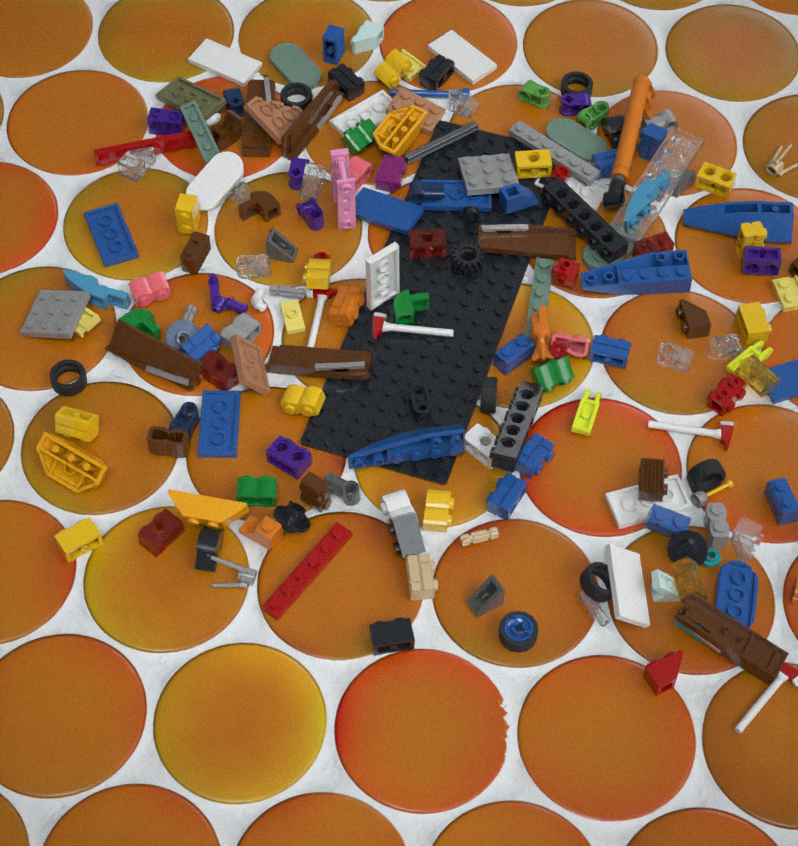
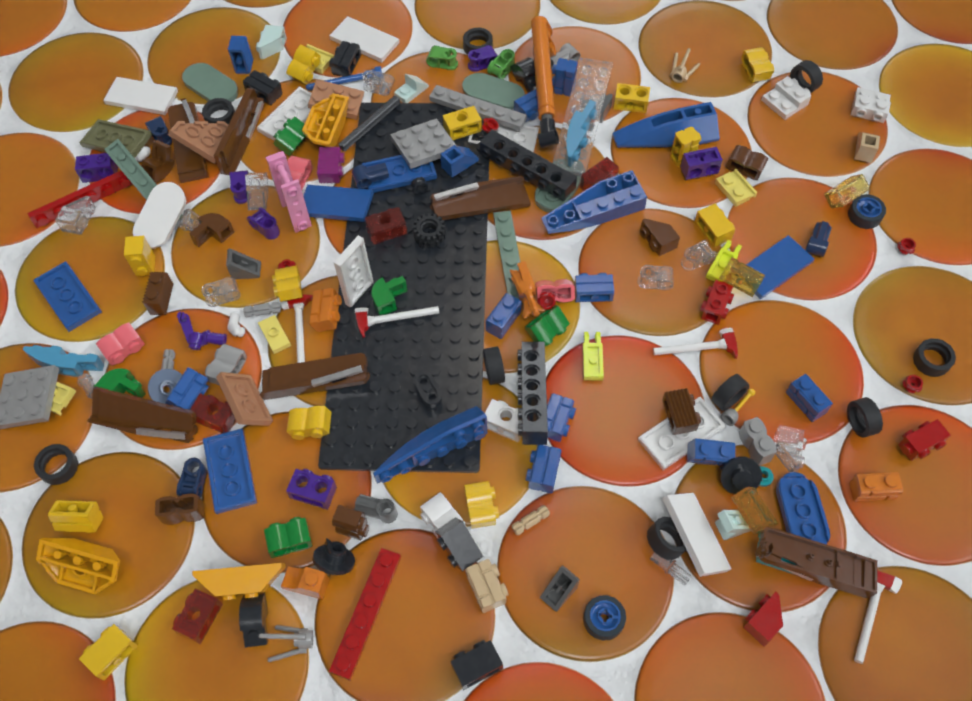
camera: 15 degrees left, 5 degrees up
red brick [551,257,581,288] -> none
none -> clear pin [77,373,95,398]
none -> light aqua slope [394,74,429,103]

